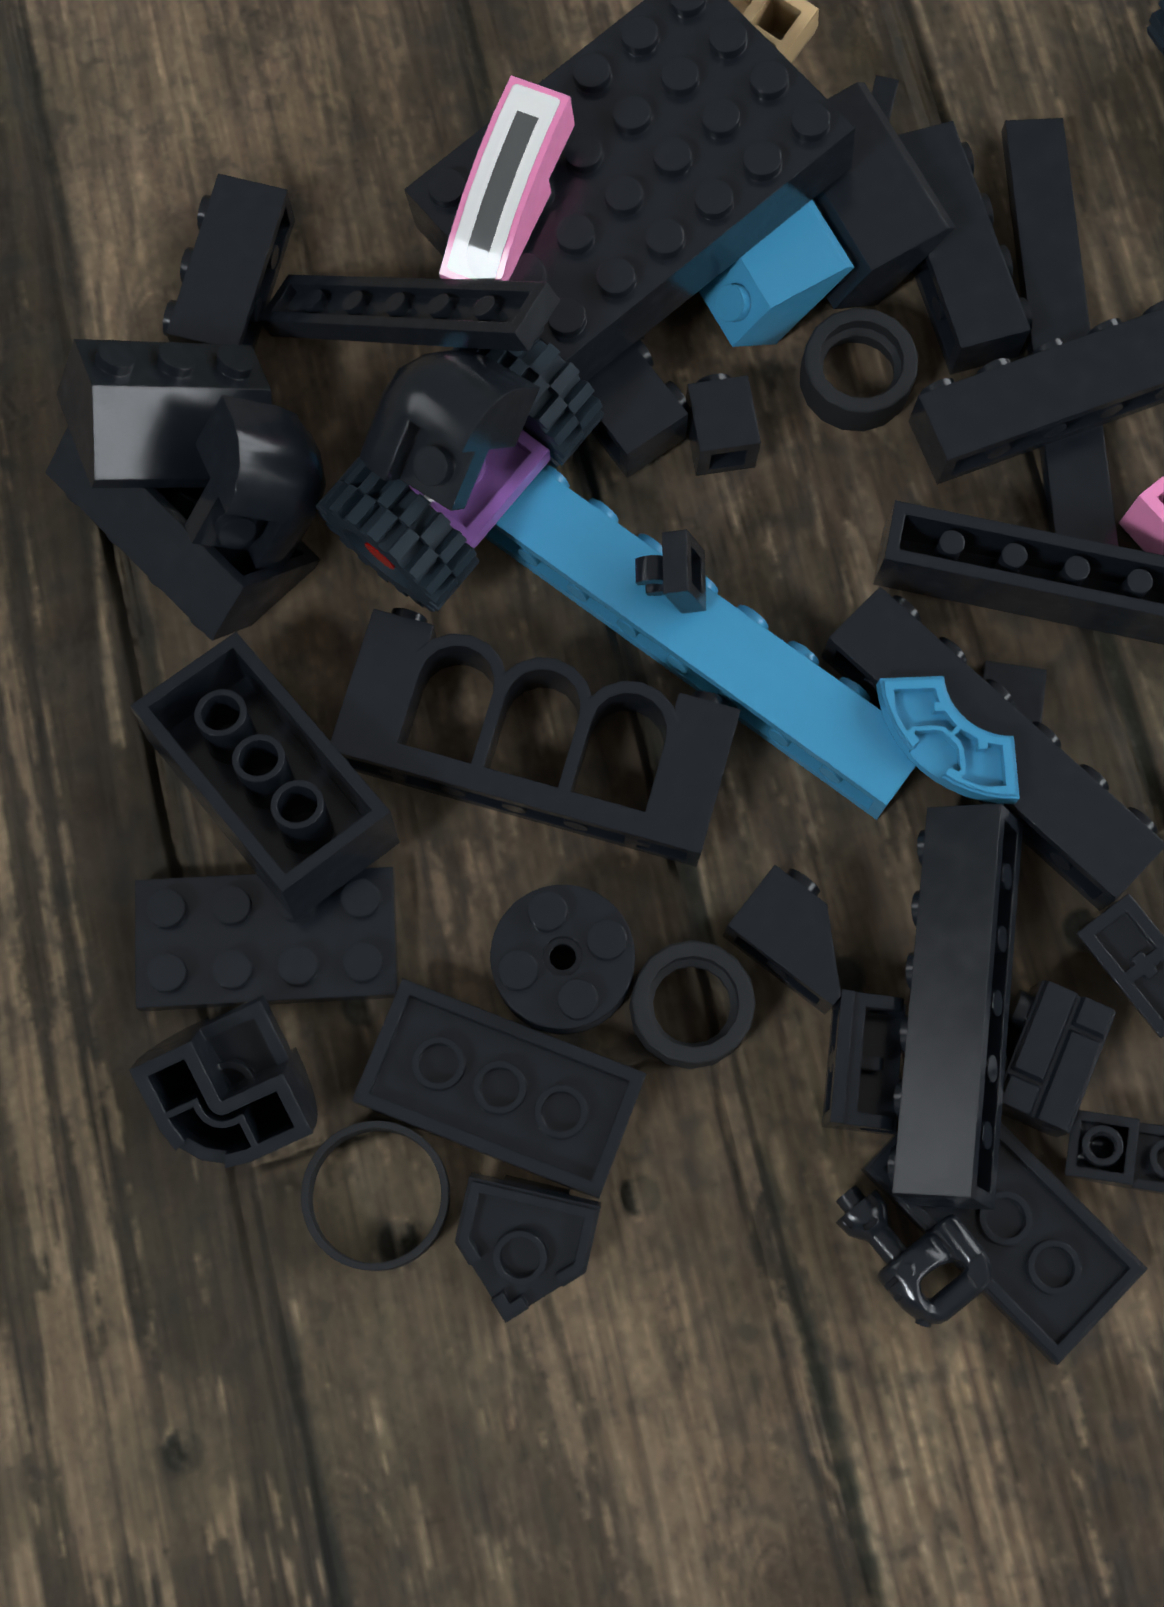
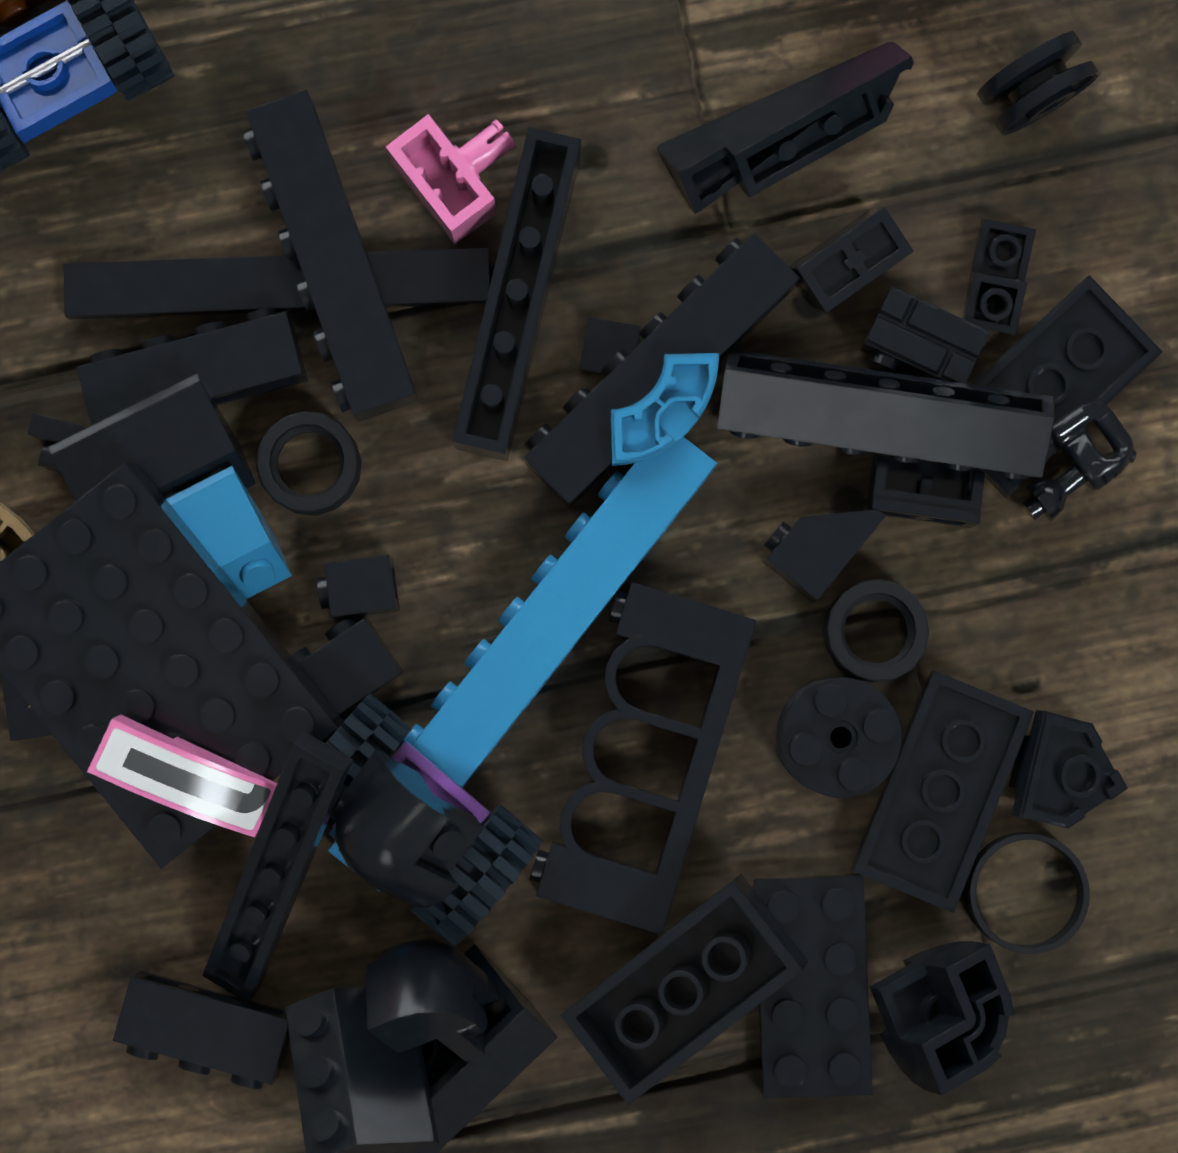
camera: 85 degrees left, 10 degrees up
black tile [635,529,706,614] -> none

